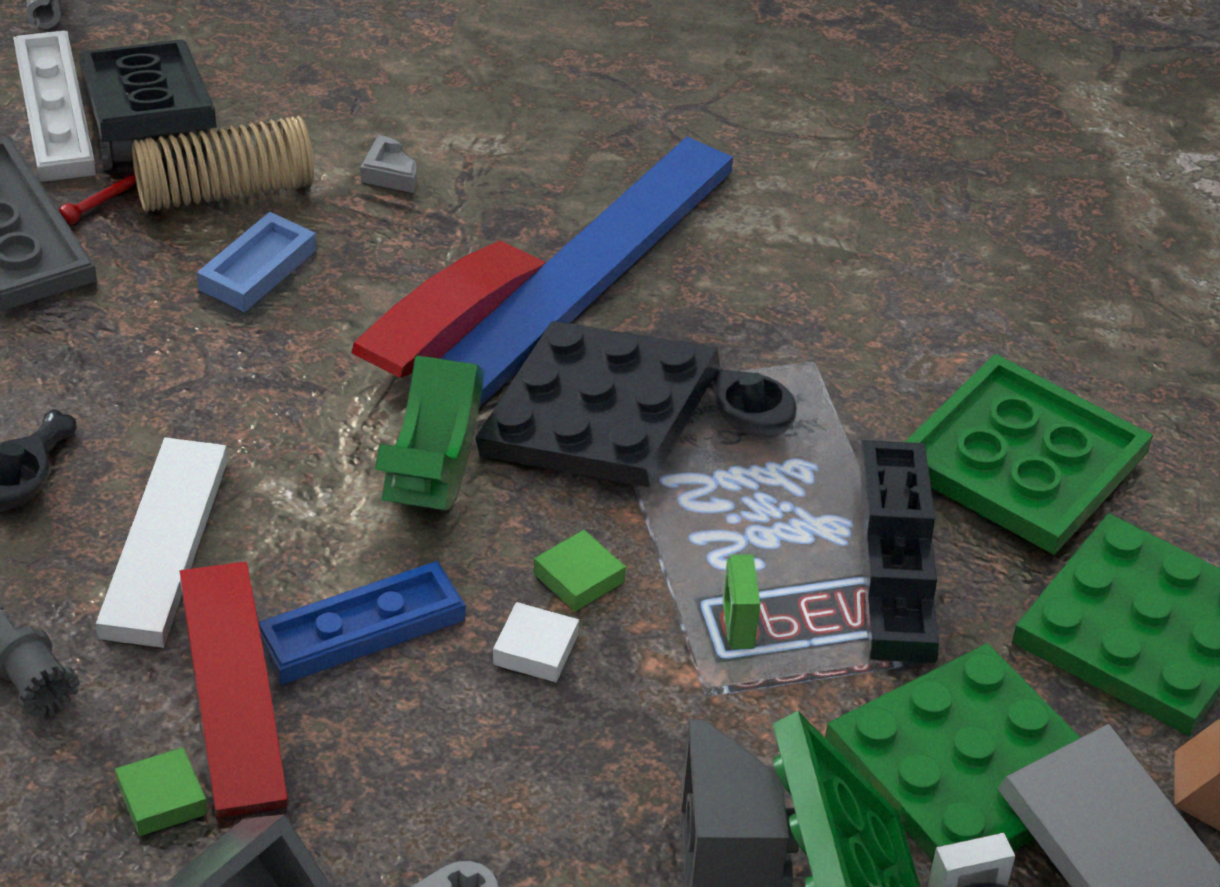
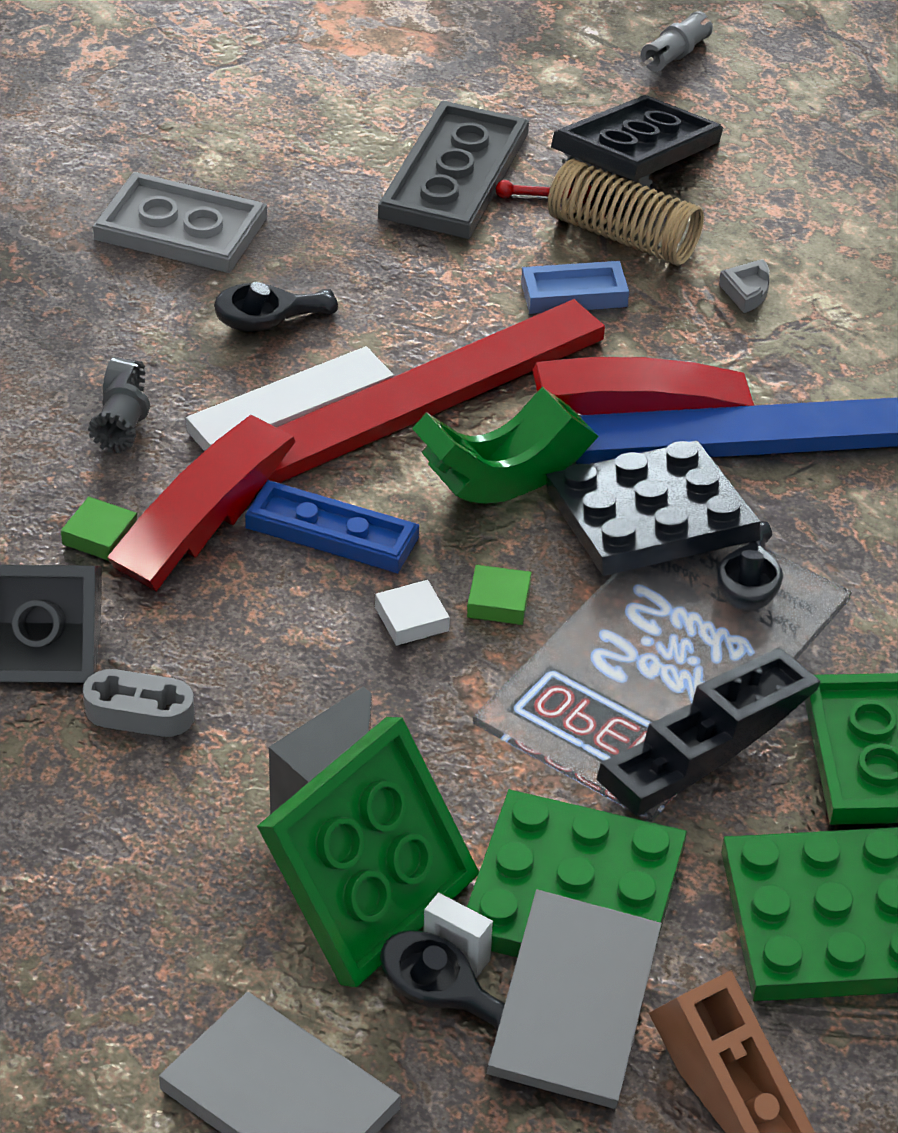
camera: 50 degrees right, 0 degrees up
white tile [13,30,96,182] -> none
bright green tile [722,554,760,649] -> none
none -> red tile [260,299,605,490]

